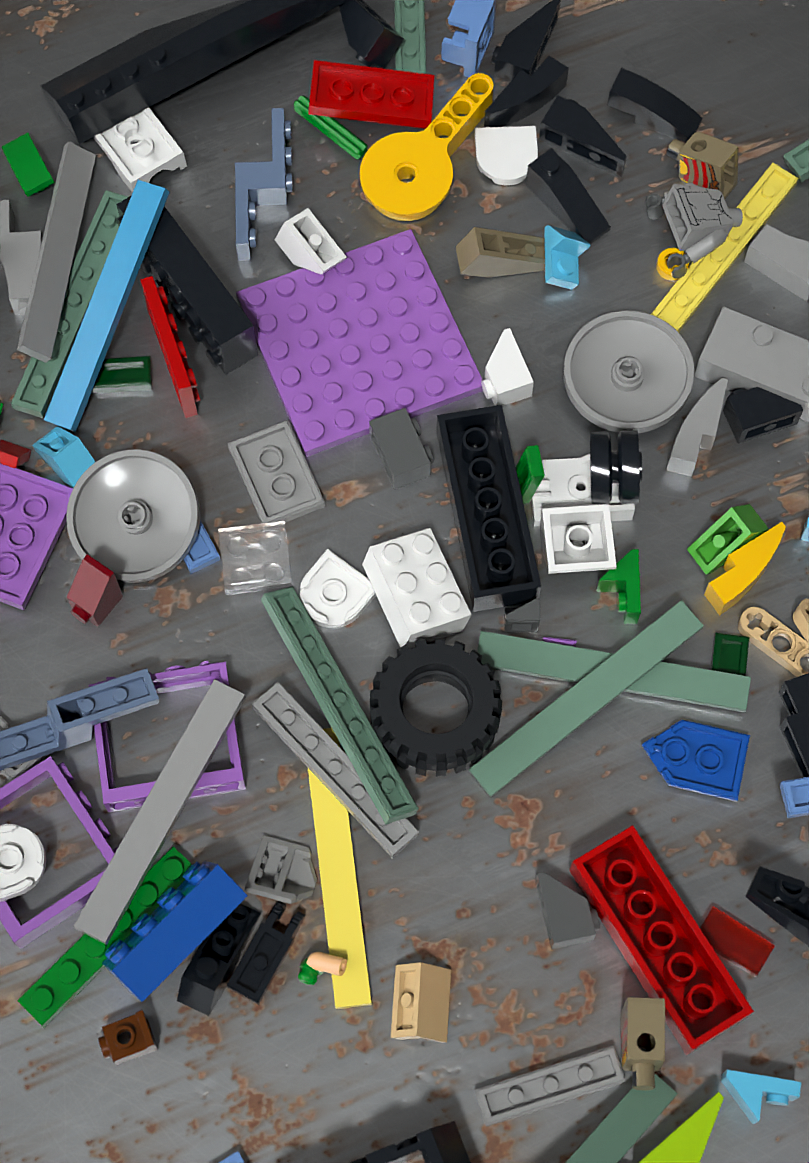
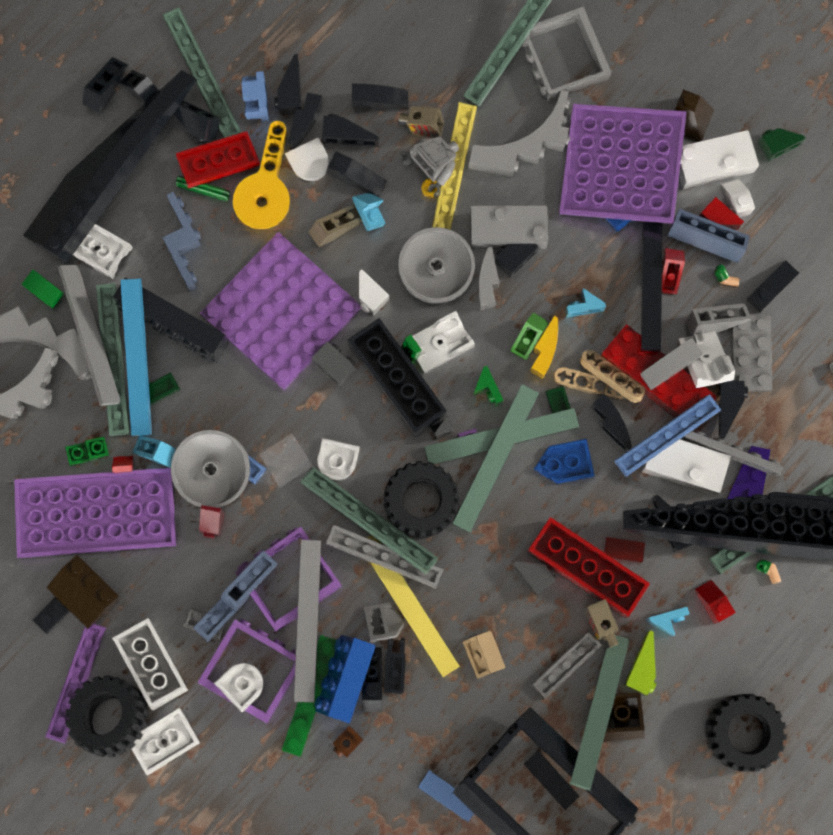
camera: 30 degrees left, 10 degrees up
red plate [140,276,200,419] -> none
light grey tile [227,420,325,531] -> none
white slope [275,208,347,275] -> none
light nougat arm [298,952,347,985] -> none
white brick [362,528,472,649] -> none
white slope [540,504,617,574] -> none
black wheel [590,430,642,504] -> none

